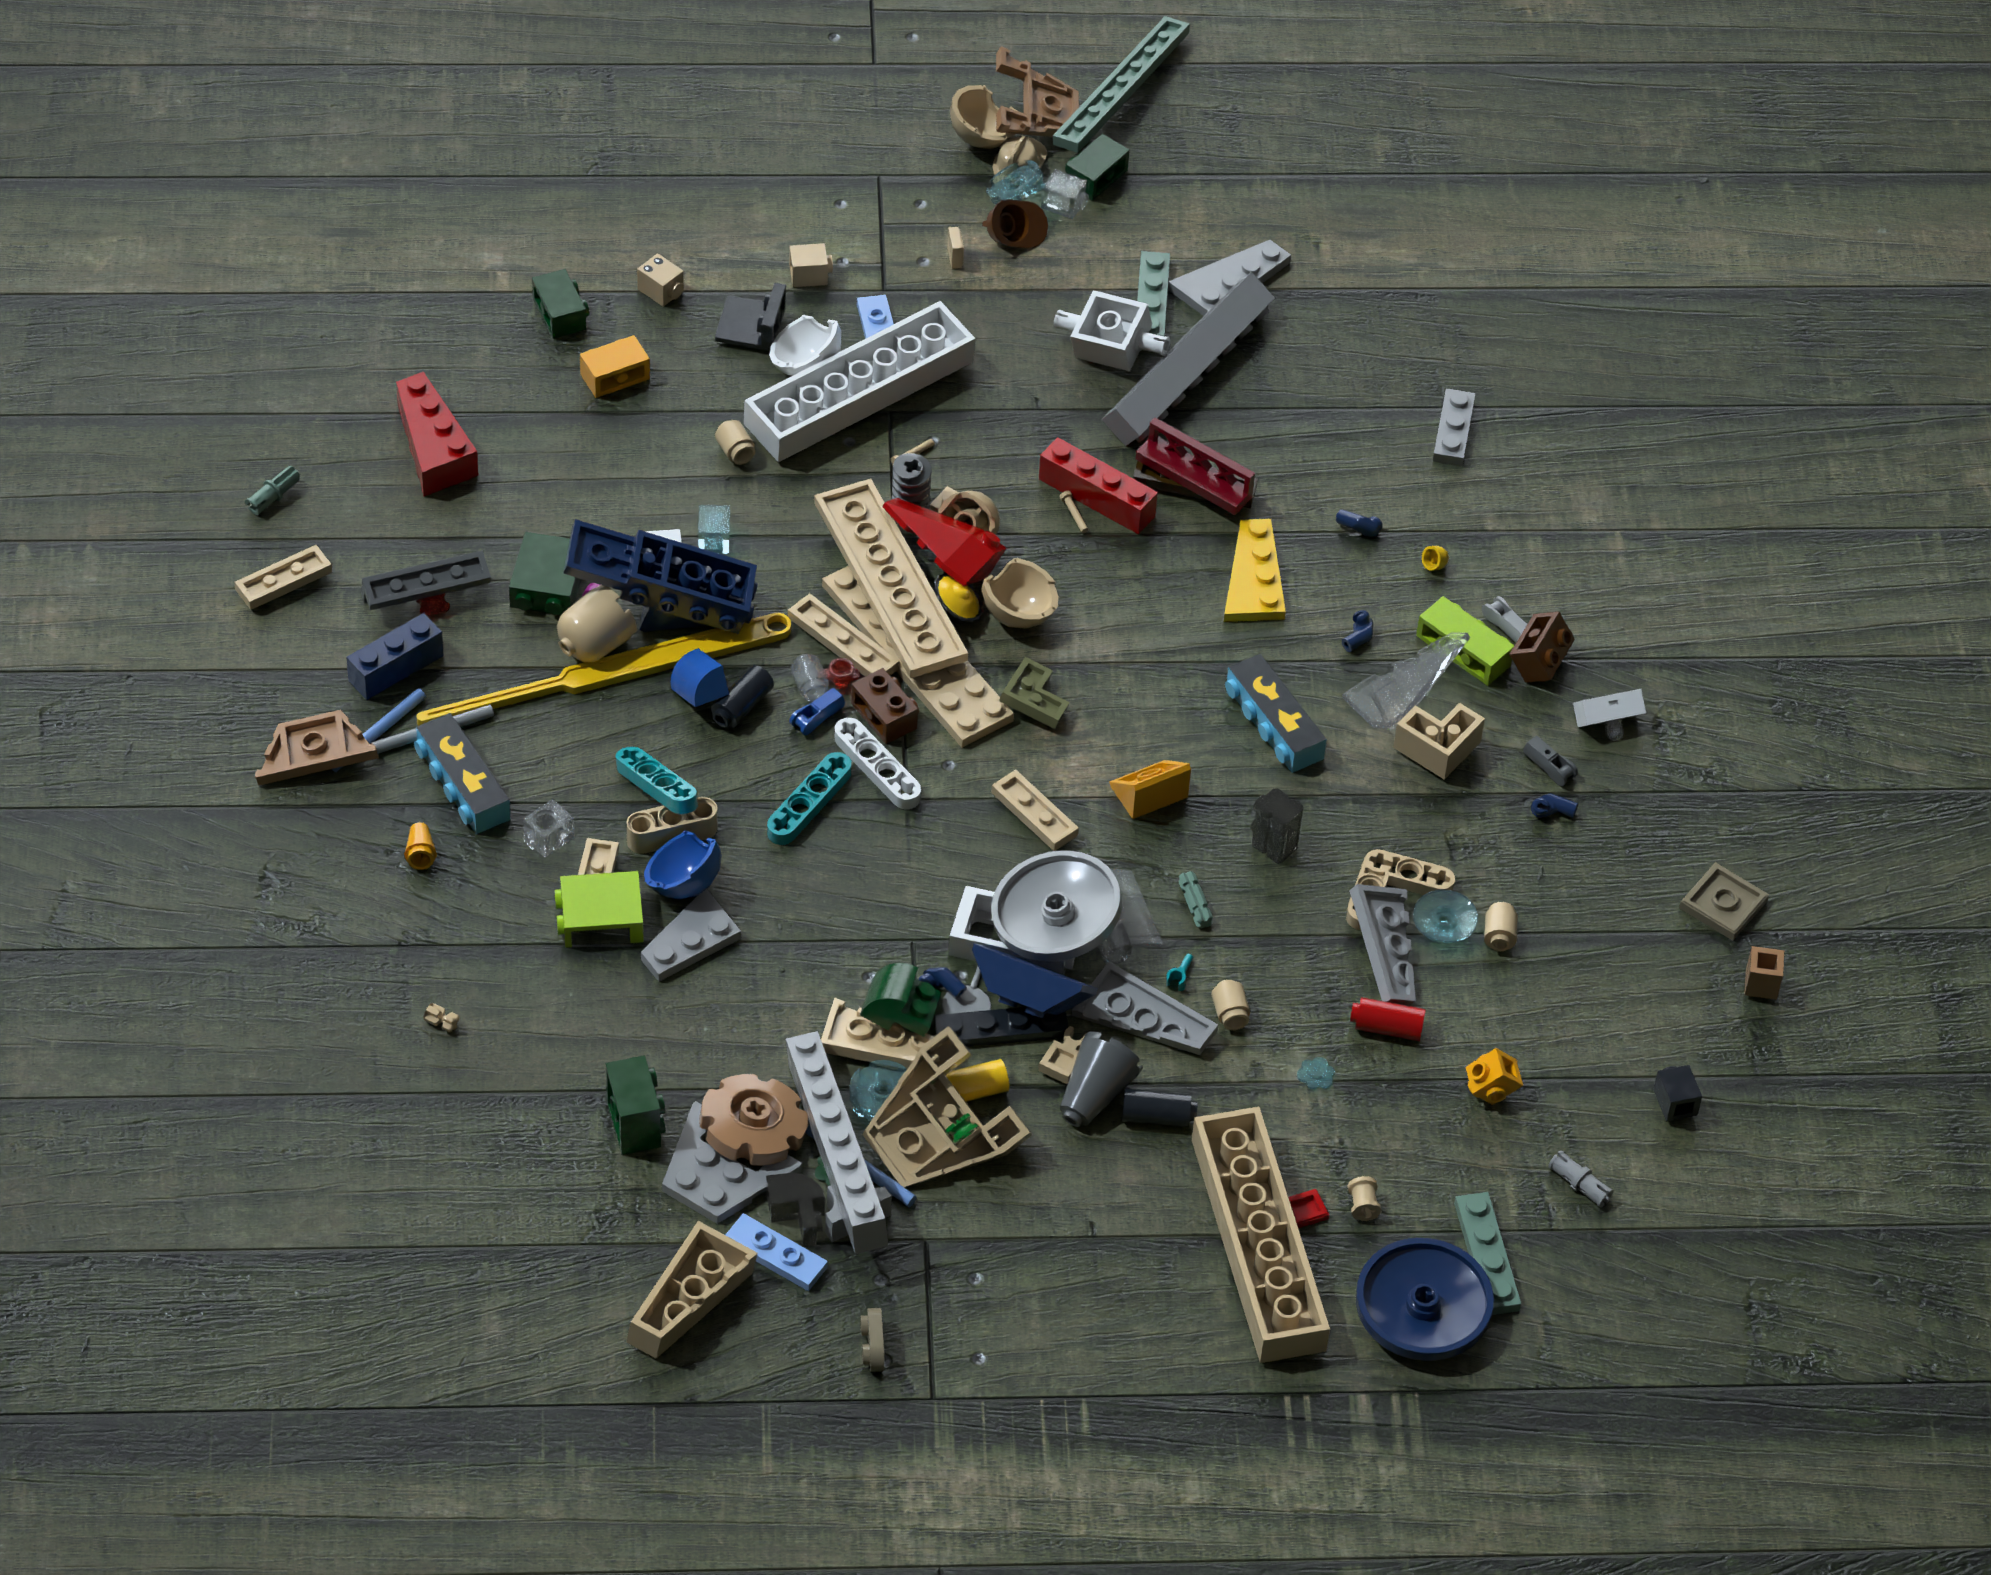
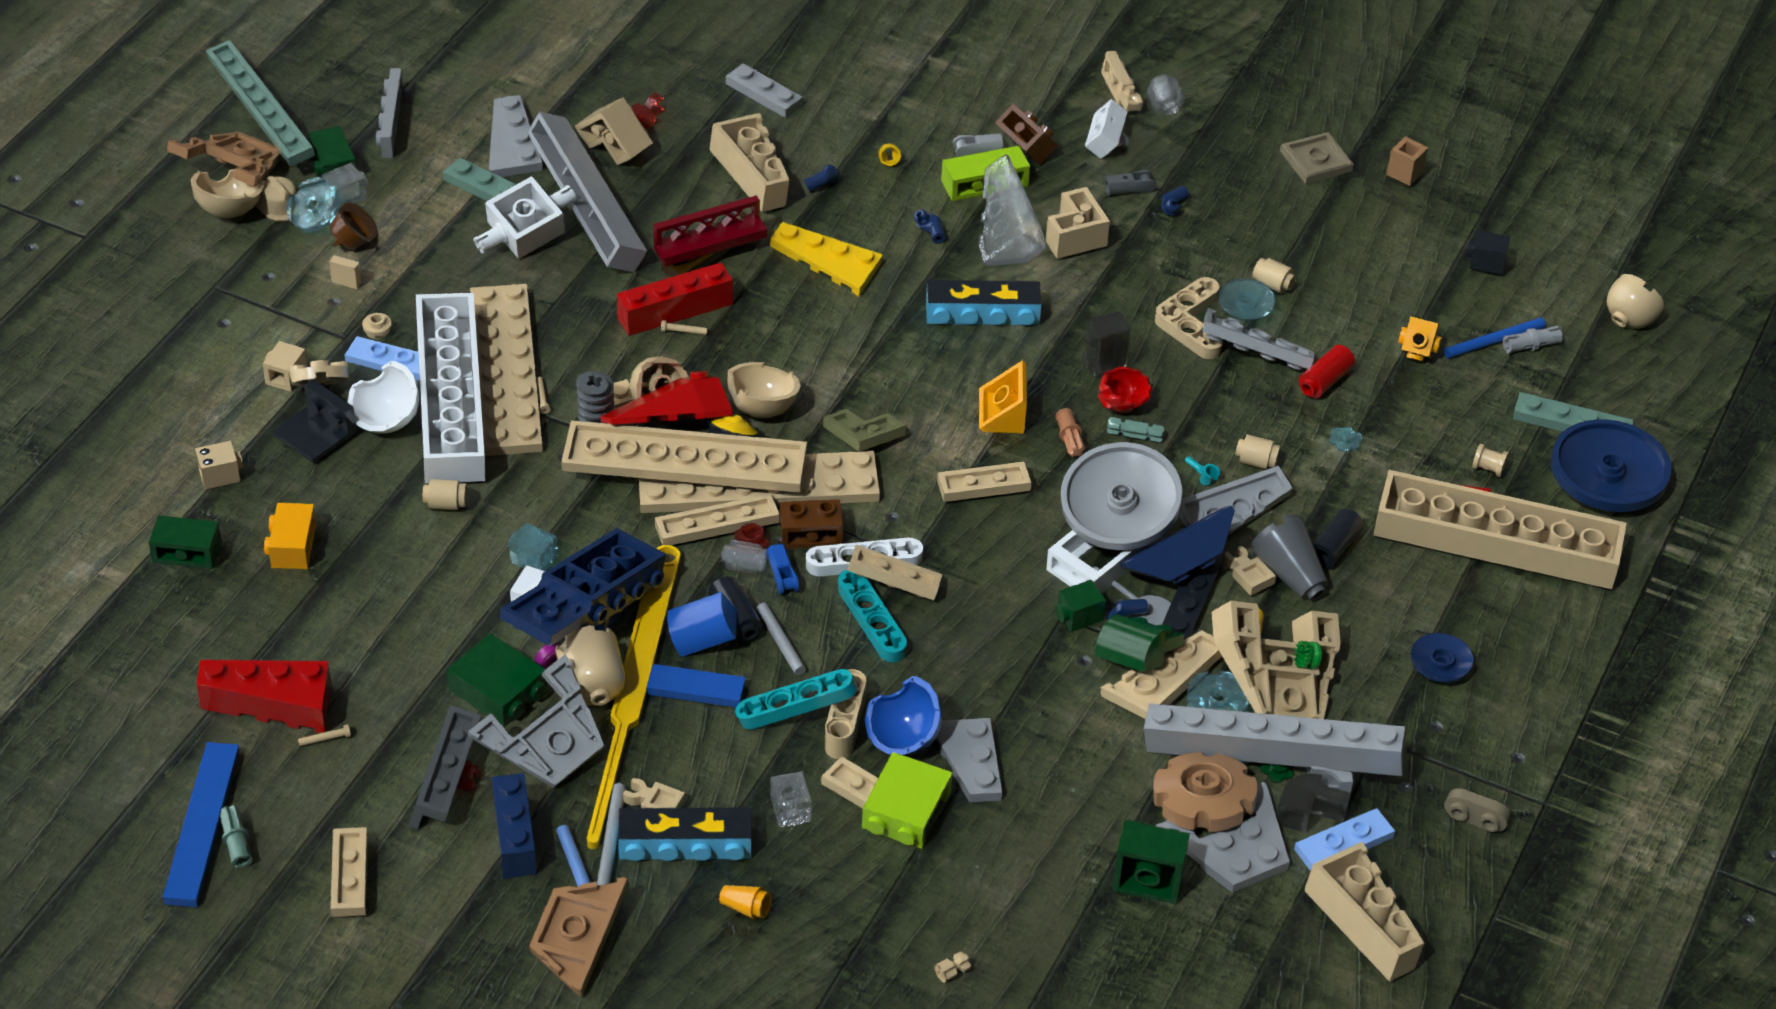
camera: 60 degrees left, 5 degrees down
none -> blue tile [163,742,240,907]
none -> tan plate [289,360,349,387]
none -> tan piece [298,724,351,746]
none -> tan plate [362,313,392,339]
none -> light grey plate [376,68,403,158]
none -> light grey wing [468,655,604,788]
none -> tan plate [470,284,543,456]
none -> tan brick [575,97,653,165]
none -> tan plate [623,778,685,808]
none -> clear red plate [631,93,665,129]
none -> blue tile [646,664,746,707]
none -> tan wedge [709,113,789,212]
none -> light grey bar [756,603,806,676]
none -> tan plate [847,545,942,600]
none -> nougat axle [1055,408,1085,457]
none -> dark green brick [1055,579,1106,632]
none -> red hair [1098,367,1152,414]
none -> tan hinge [1101,51,1143,112]
none -> clear head [1147,75,1185,115]
none -> dark blue dish [1411,633,1473,682]
none -> blue bar [1444,317,1546,359]
none -> tan cylinder [1606,274,1665,329]

